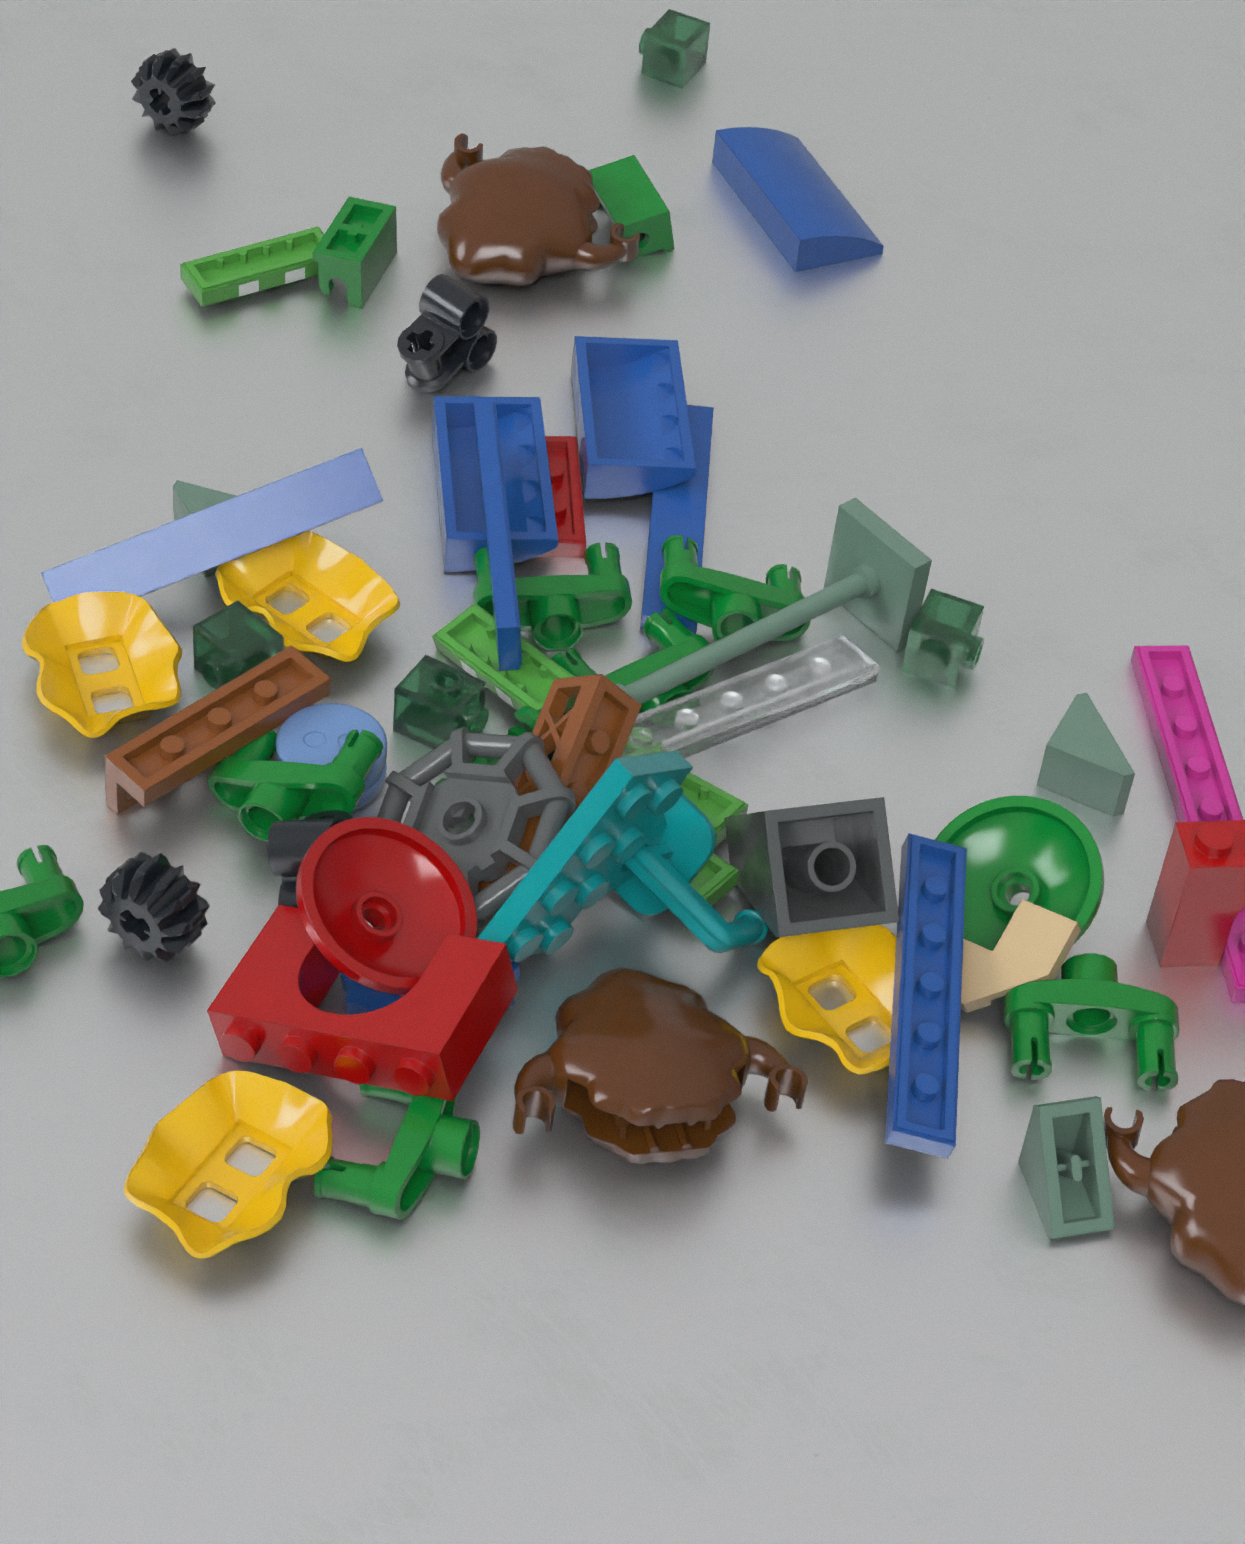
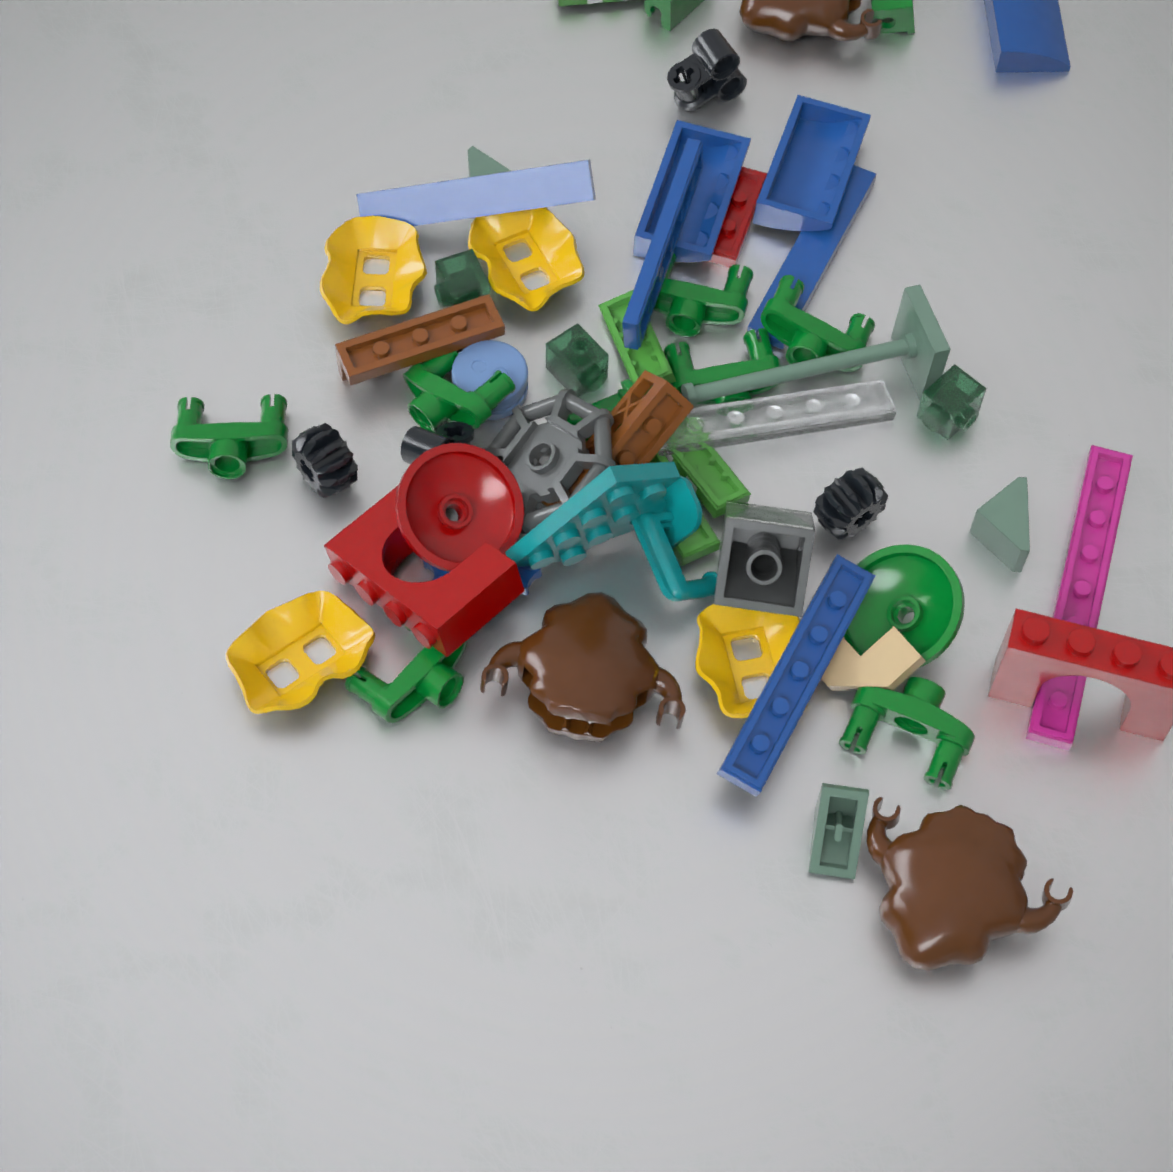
camera: 25 degrees right, 15 degrees up
none -> black gear [813,467,888,540]

